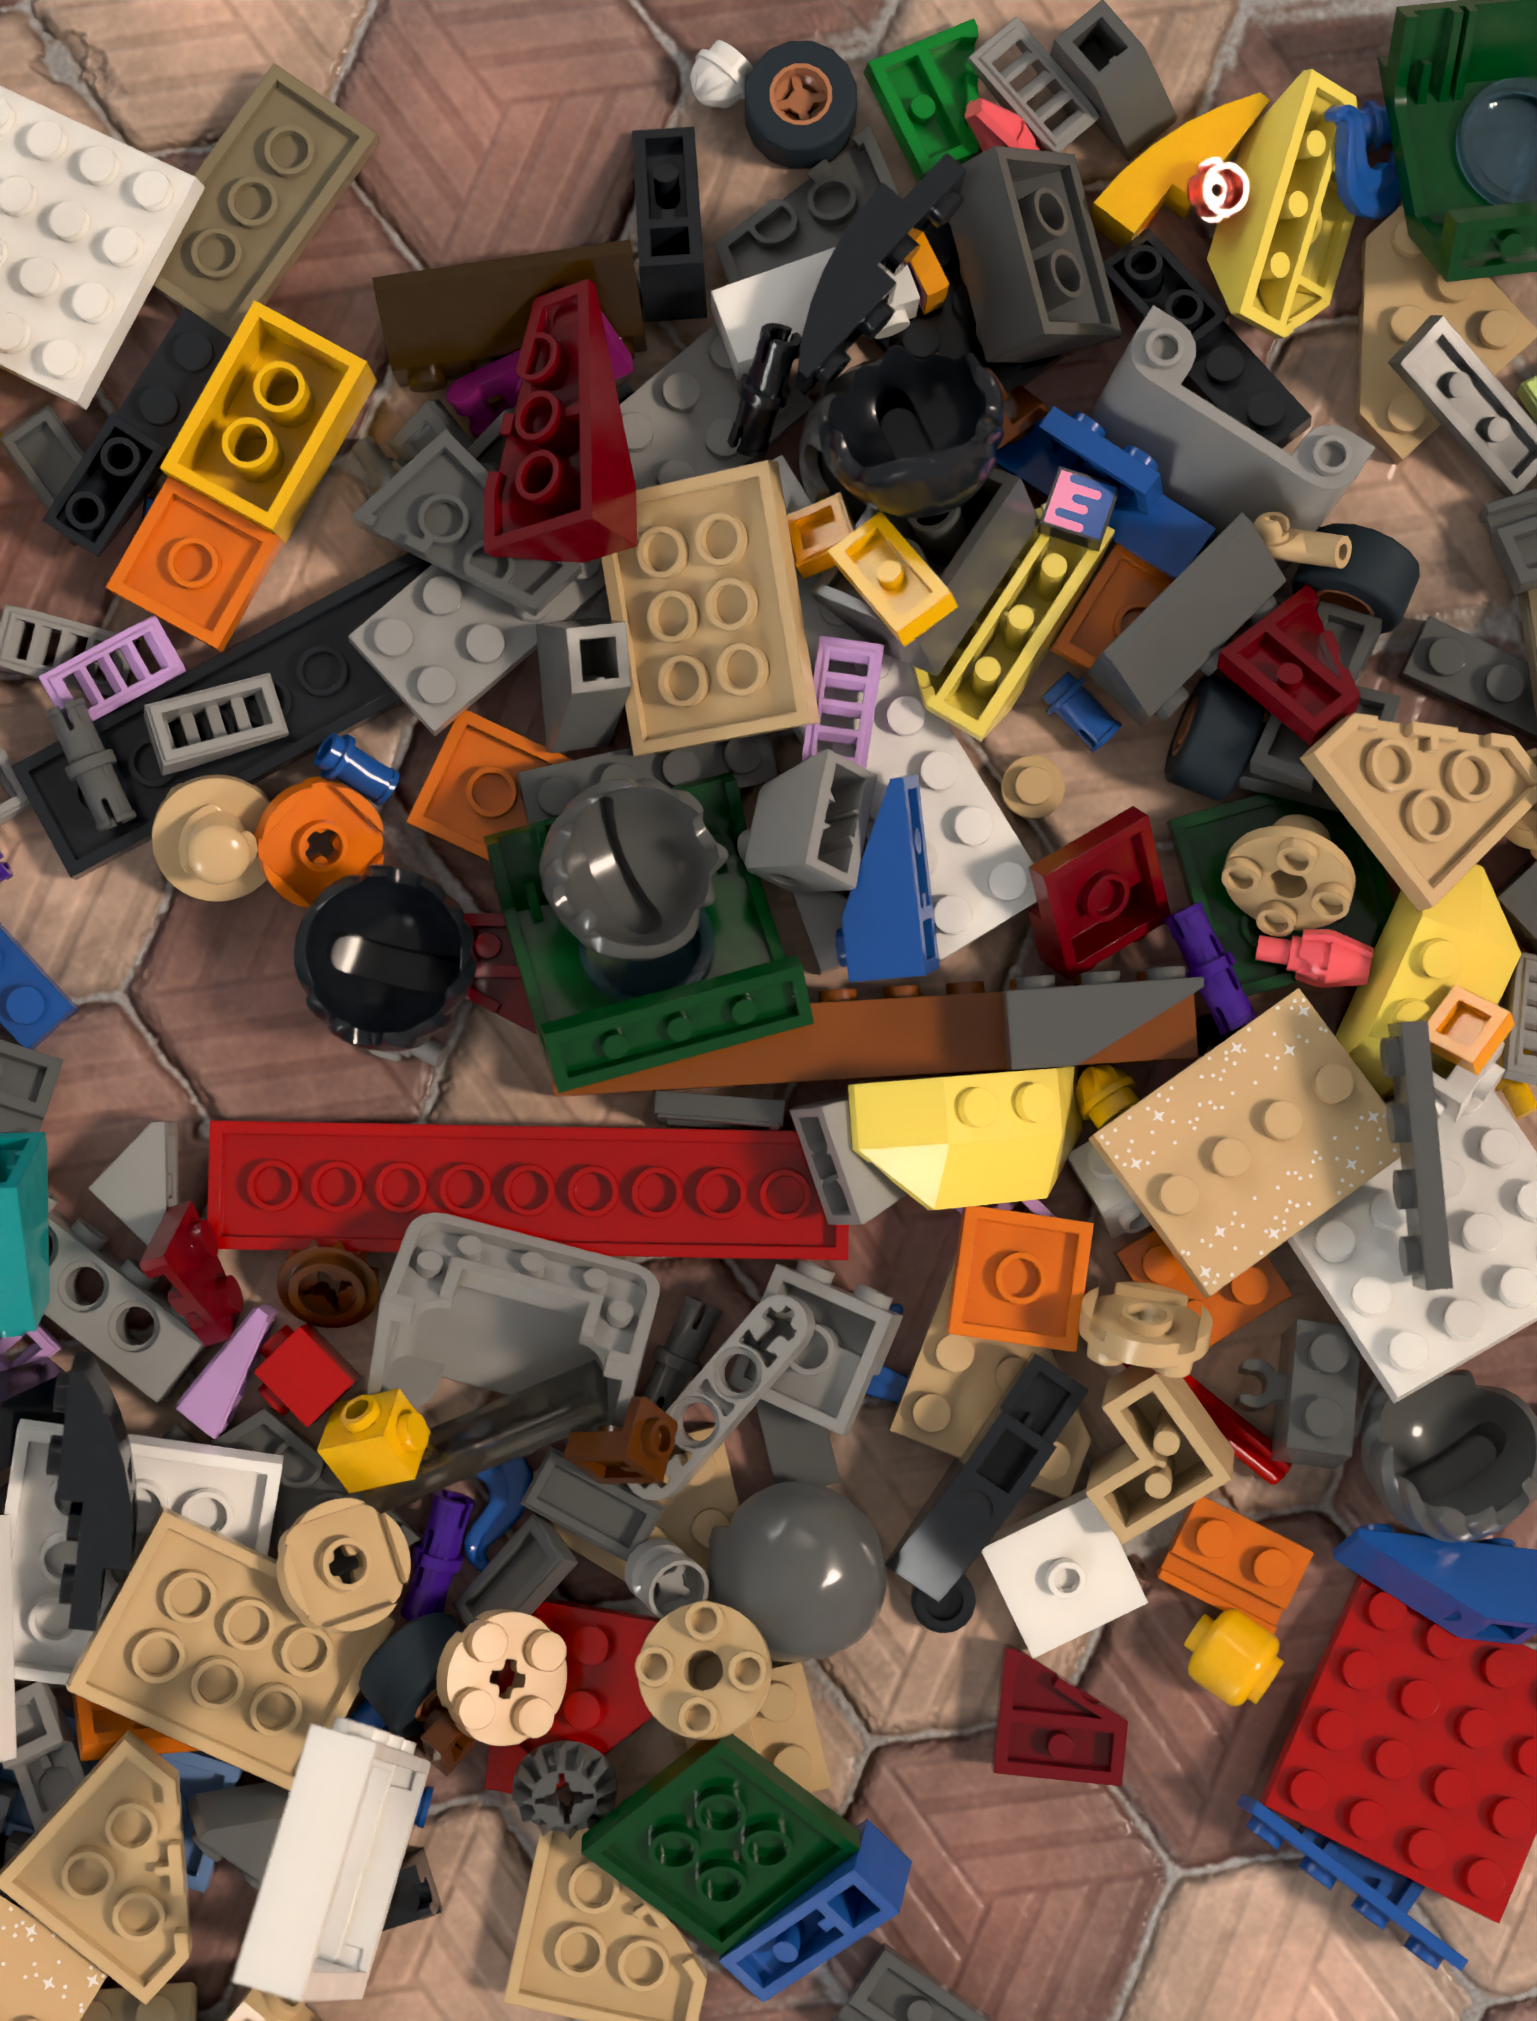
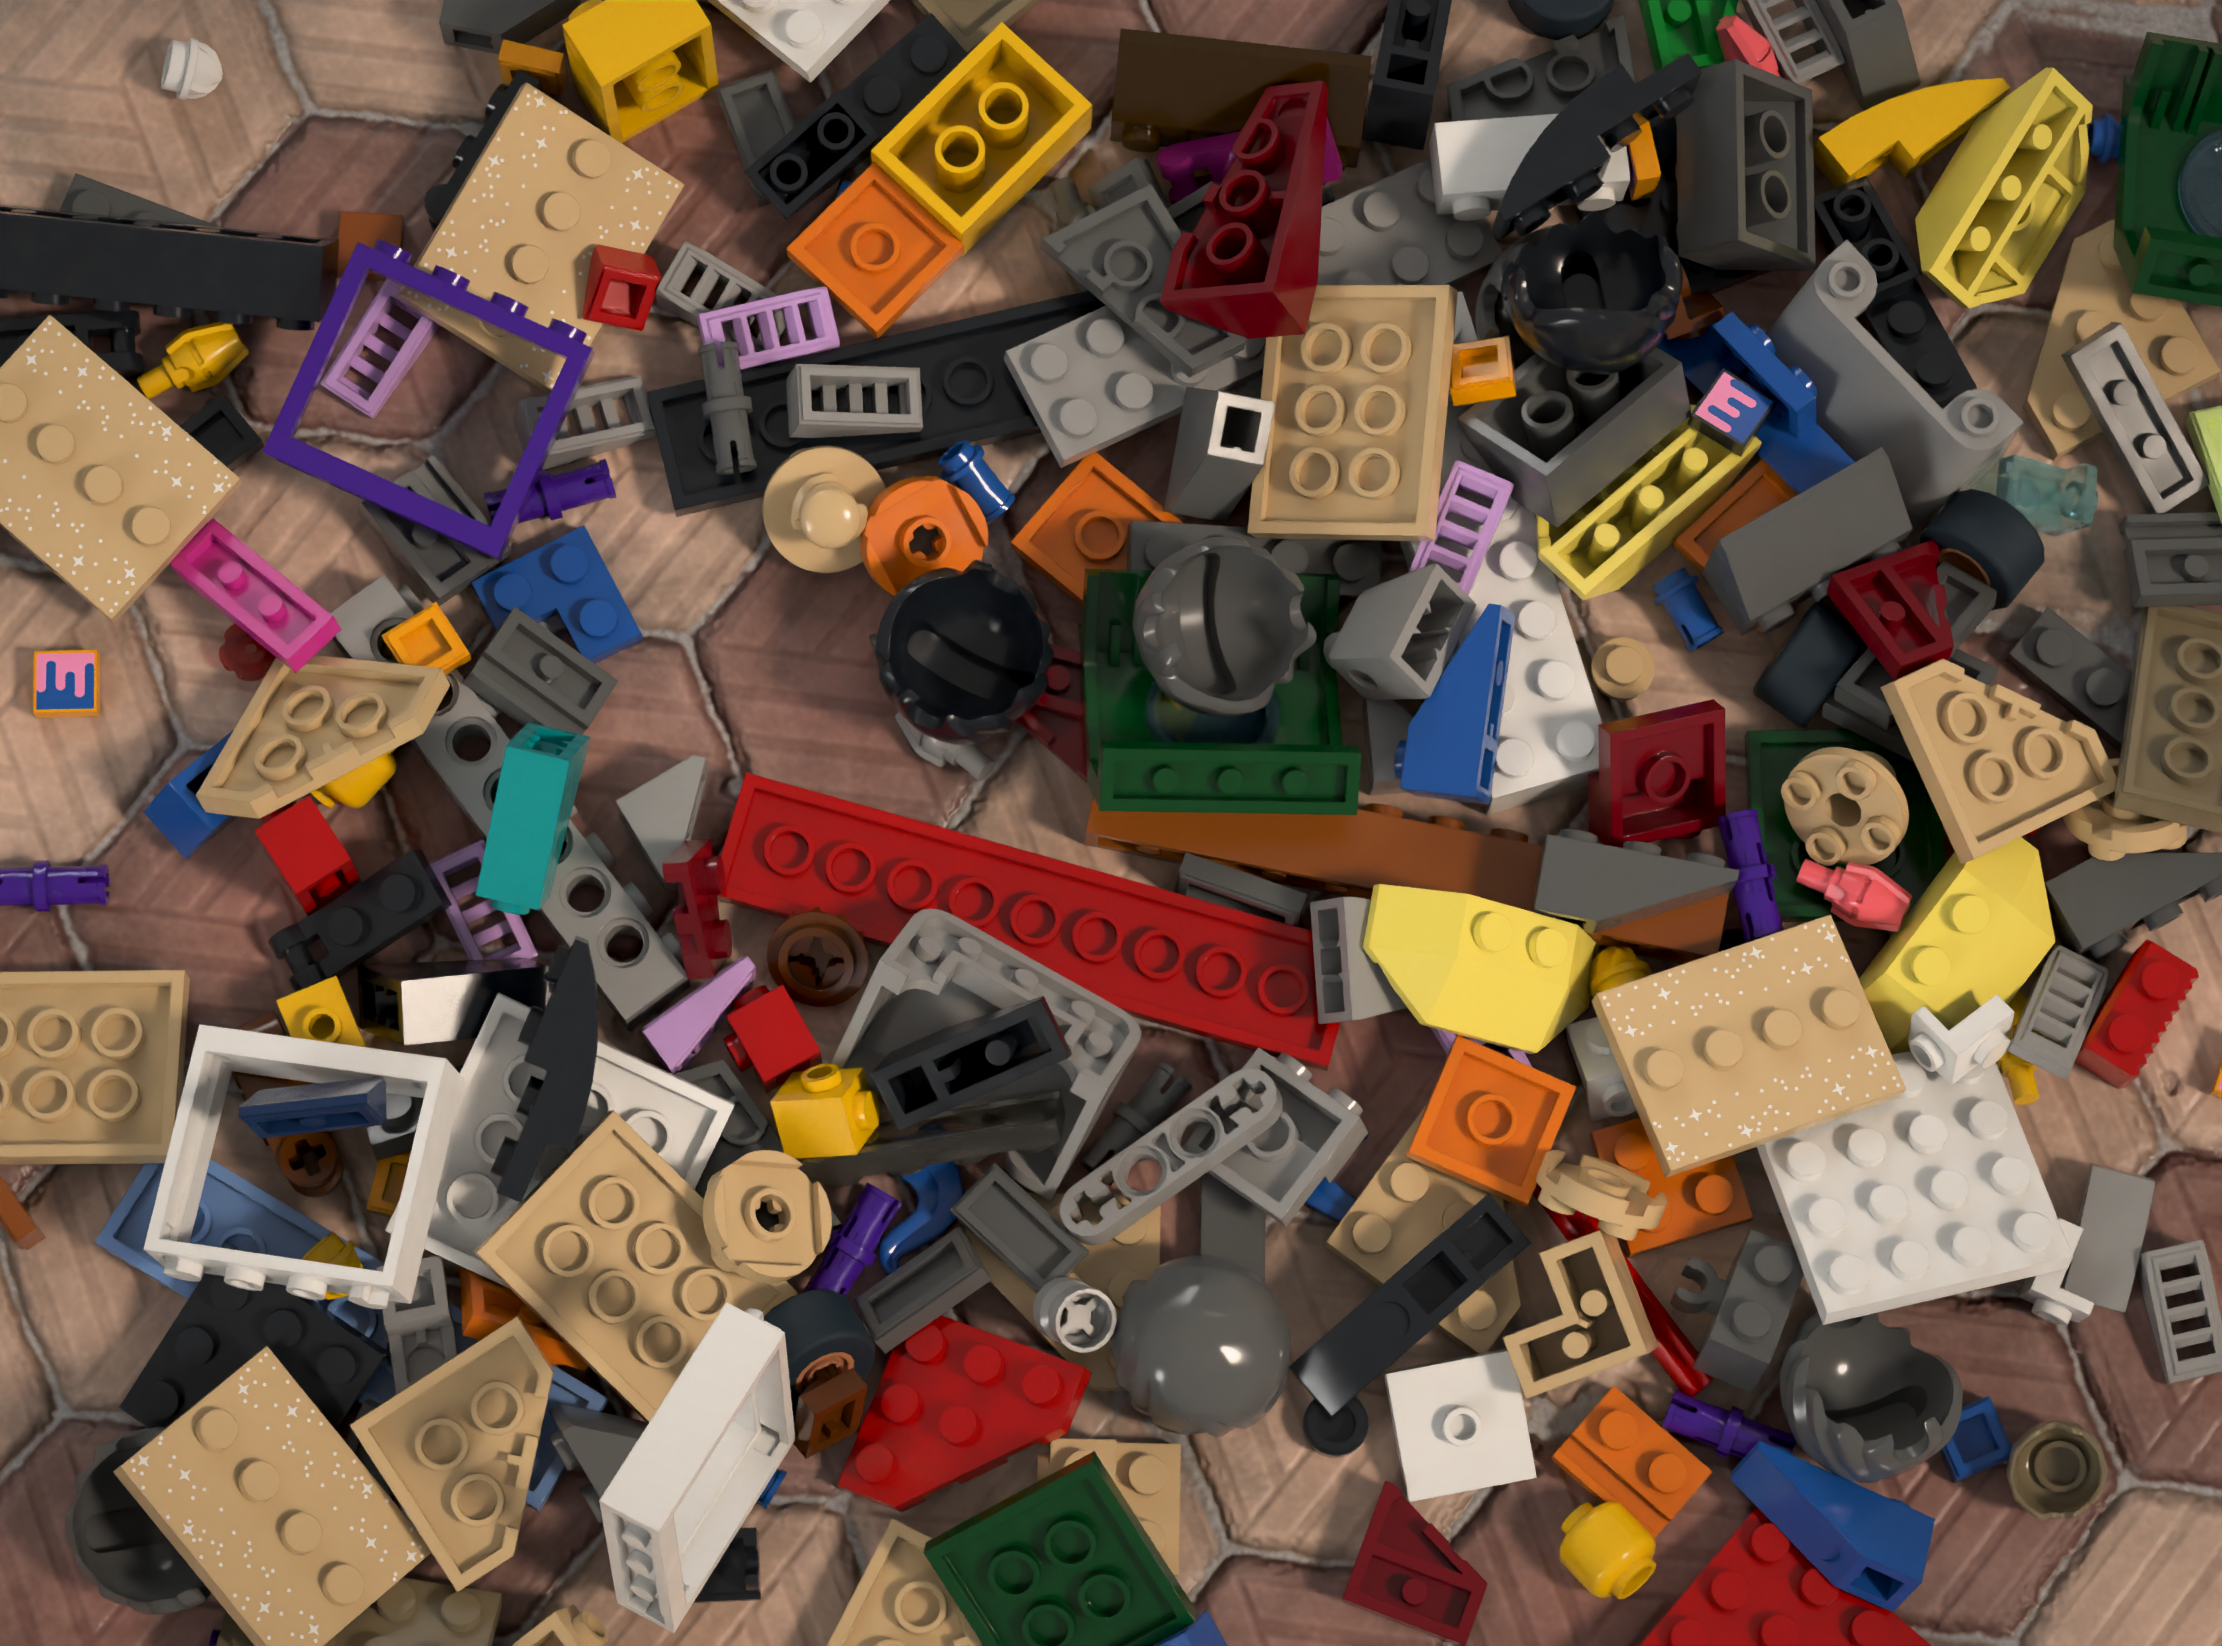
camera: 10 degrees right, 10 degrees down
tan plate [436,1609,567,1746] -> none
dark grey gear [512,1741,617,1840] -> none
reddish brown bracket [563,1397,678,1484] -> none
tan plate [635,1601,772,1740] -> none
black pin [727,323,802,457] -> none
yellow plate [827,511,958,647] -> none
clear red plate [1186,157,1249,223] -> none
tan arm [1253,512,1352,569] -> none
blue piece [1324,104,1402,220] -> none
dark grey plate [1380,1020,1453,1291] -> none
light orange plate [1428,984,1515,1076] -> none
none -> black slope [870,996,1072,1131]
none -> dark purple pin [1662,1389,1796,1459]
none -> clear light blue bracket [1996,455,2098,537]

